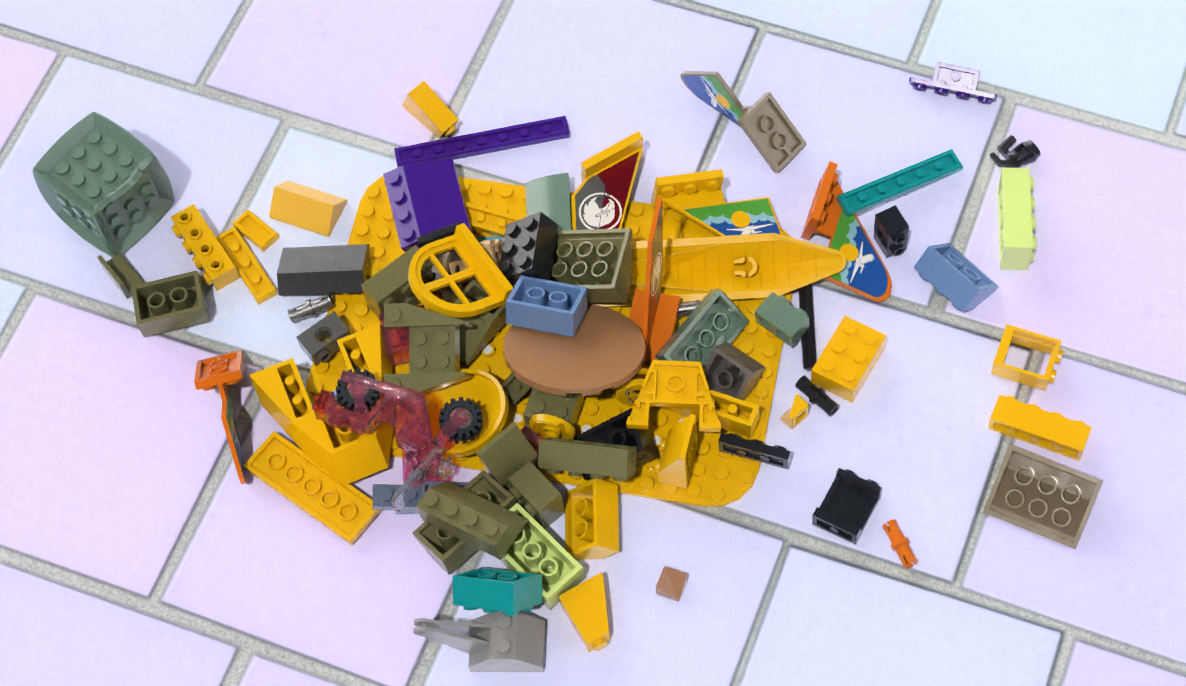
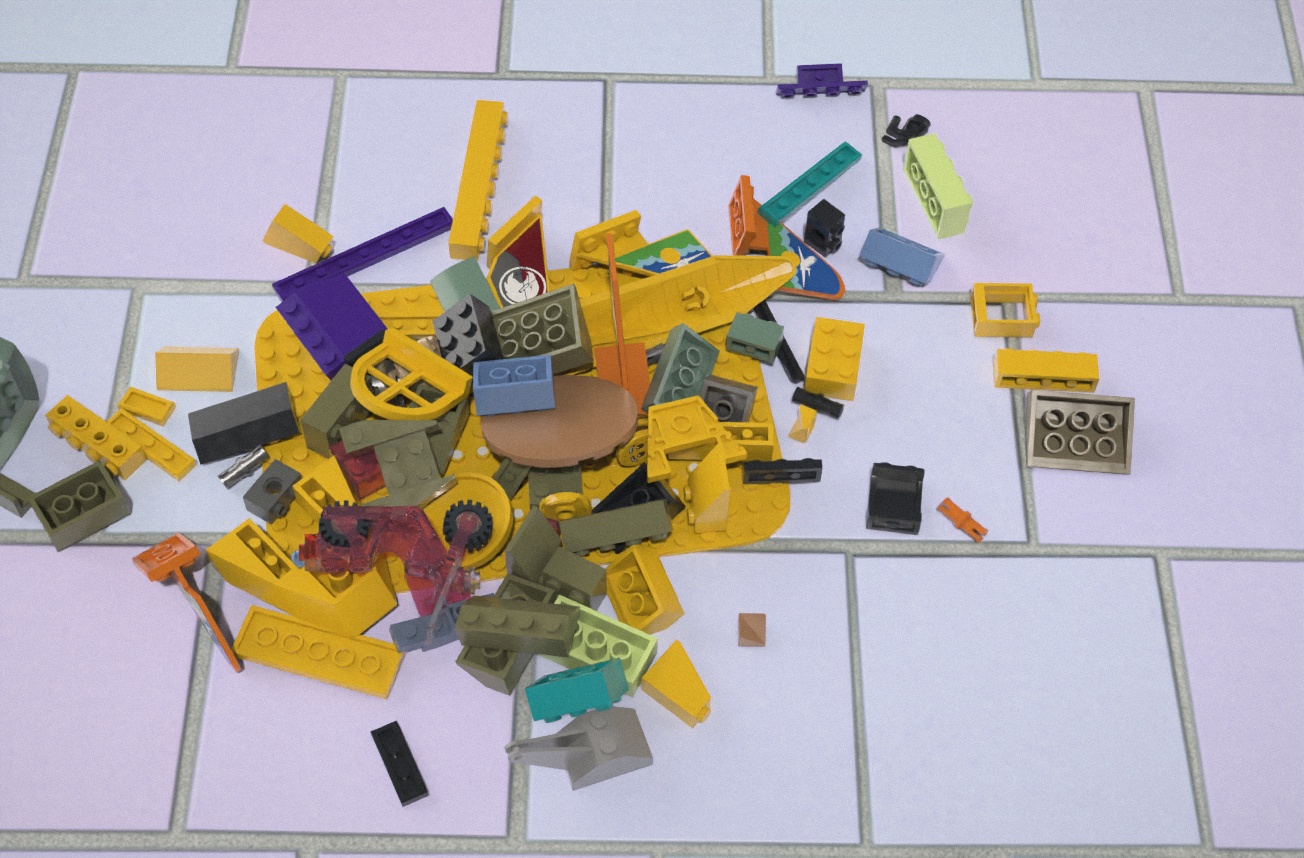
camera: 30 degrees left, 5 degrees down
dark tan piece [680,71,807,172] -> none
none -> black tile [370,721,429,807]
none -> yellow brick [448,100,508,261]

